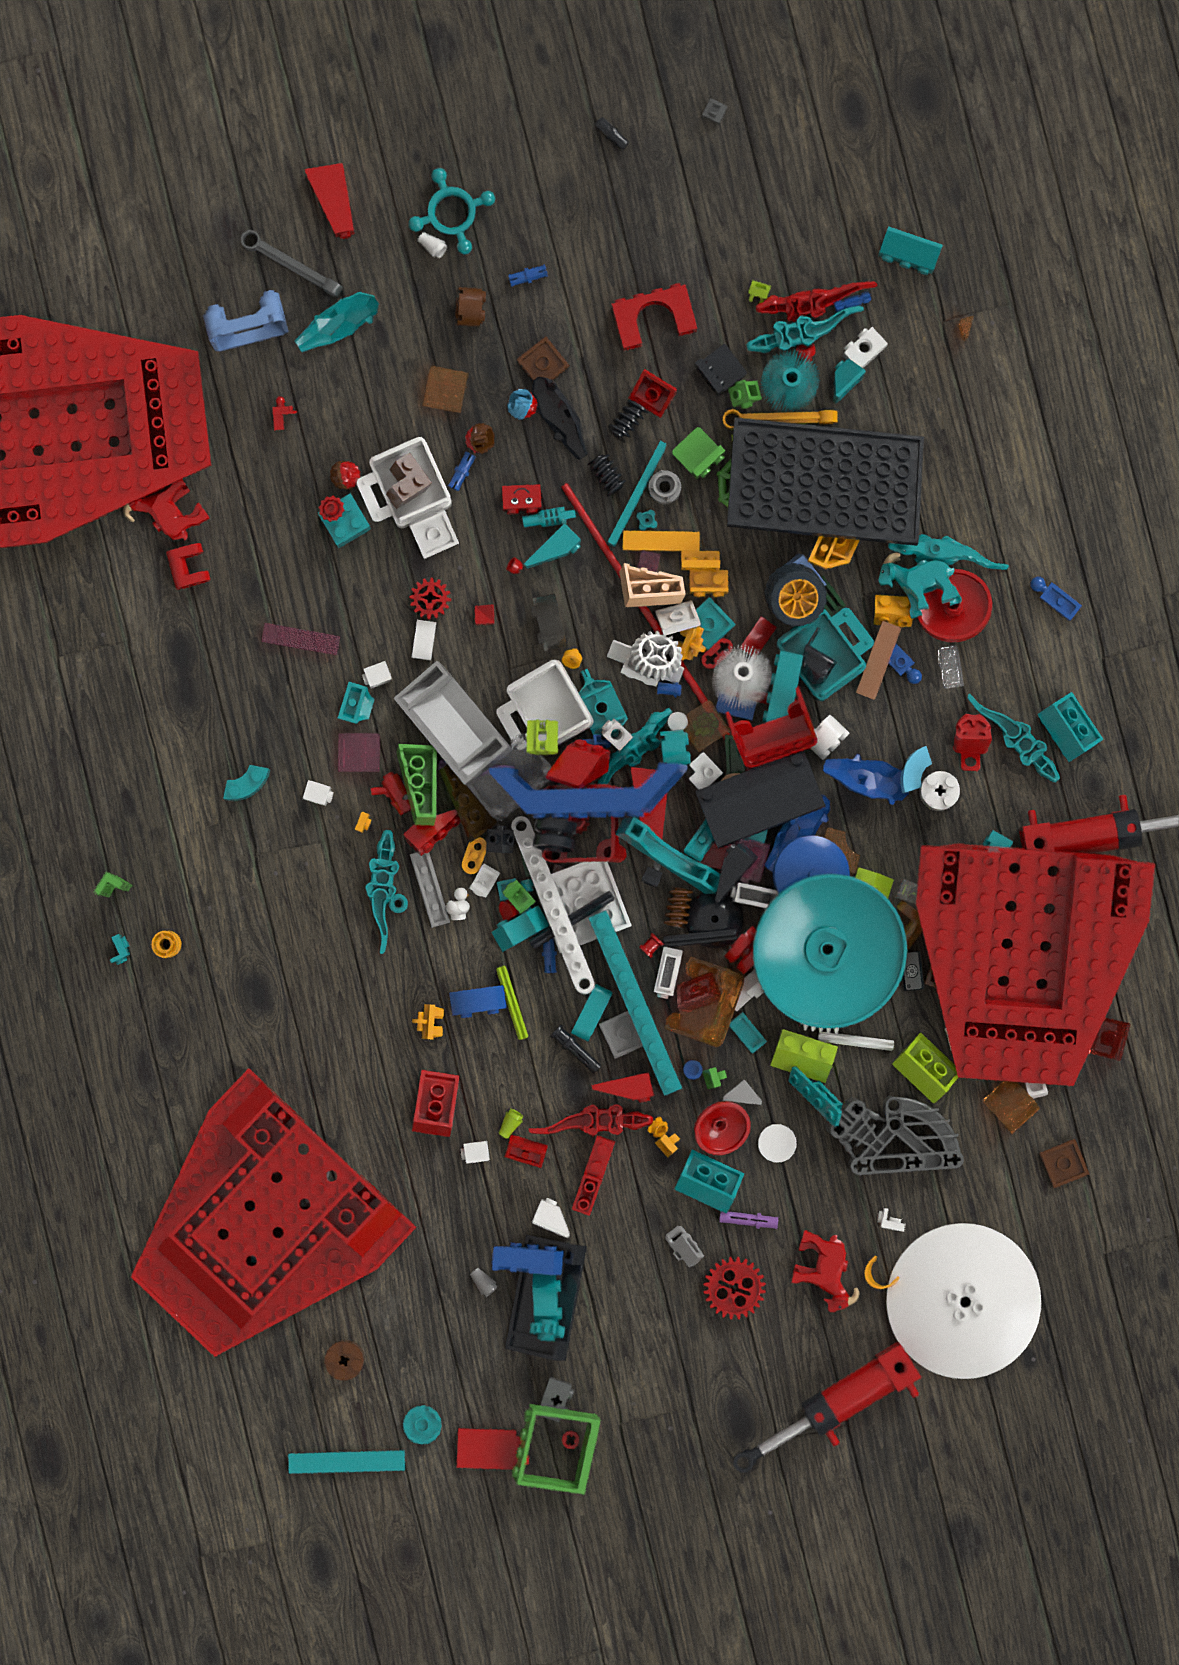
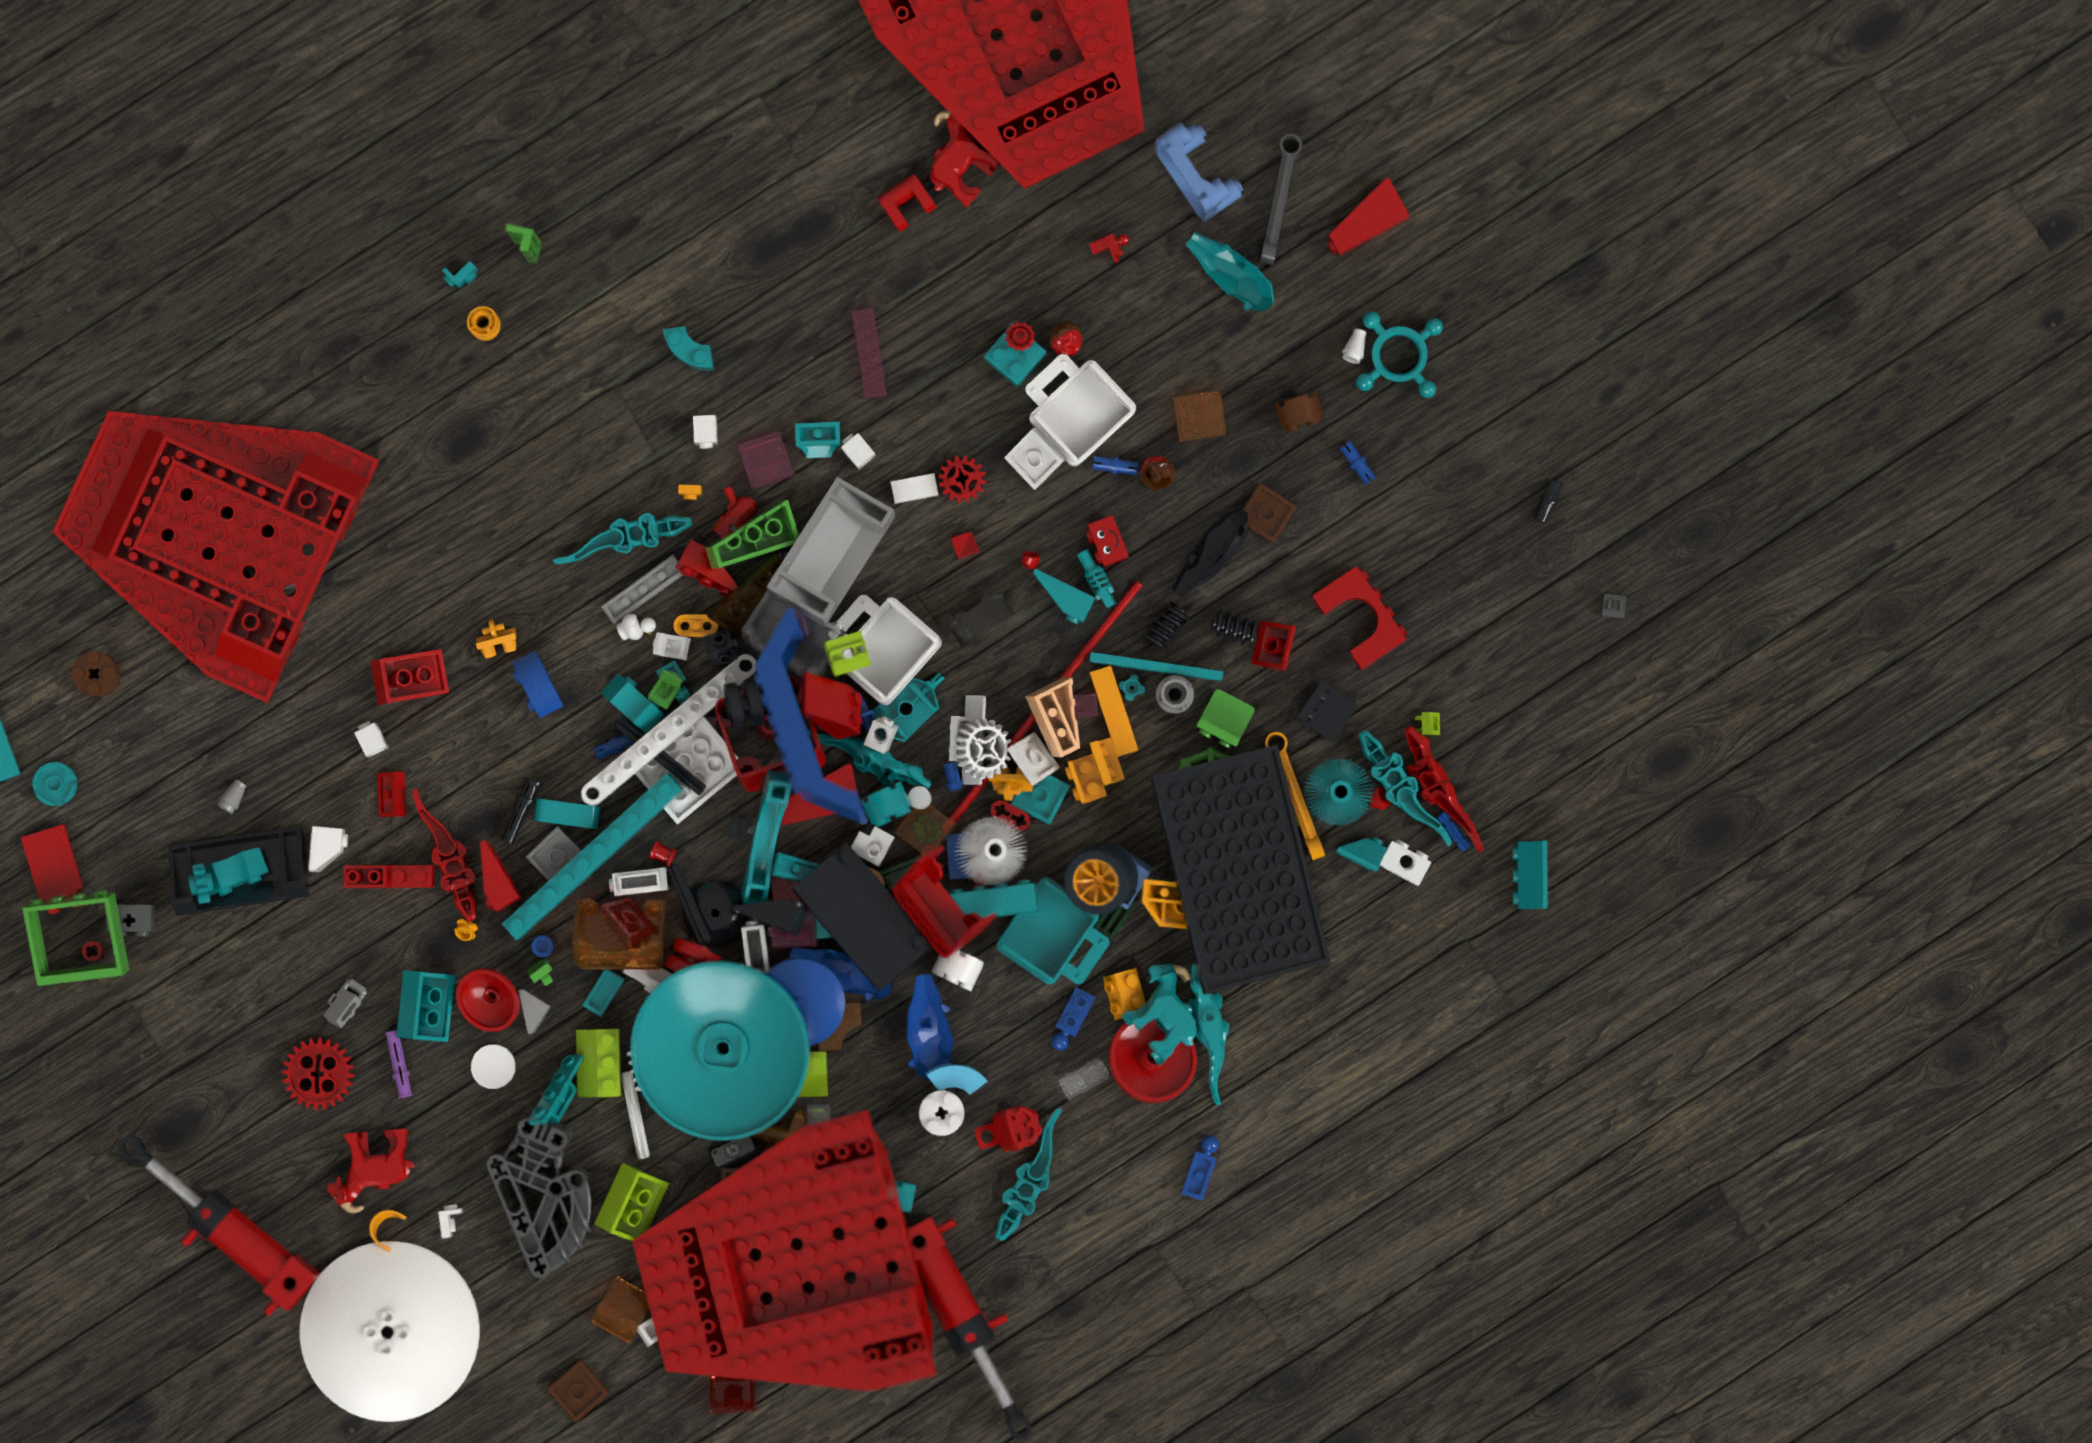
camera: 70 degrees right, 0 degrees up
brick [386,452,432,509] -> none
teal plate [389,894,408,913] -> none
blue wedge [492,1242,563,1275] -> none
lime axle [496,966,528,1040] -> none
lime cone [498,1109,524,1139] -> none
red tile [499,900,519,922] -> none
dark azure piece [507,389,537,420] -> none
light orange tile [562,648,582,669] -> none
light orange tile [655,1133,680,1157] -> none
reddish brown piece [663,887,693,928] -> none
bright green brick [728,380,762,409] -> none
red slope [739,616,777,659] -> none
black piece [802,627,837,685] -> none
nougat tile [856,621,901,700] -> none
clear orange slope [958,316,974,341] -> none
teal slope [1037,692,1104,762] -> none

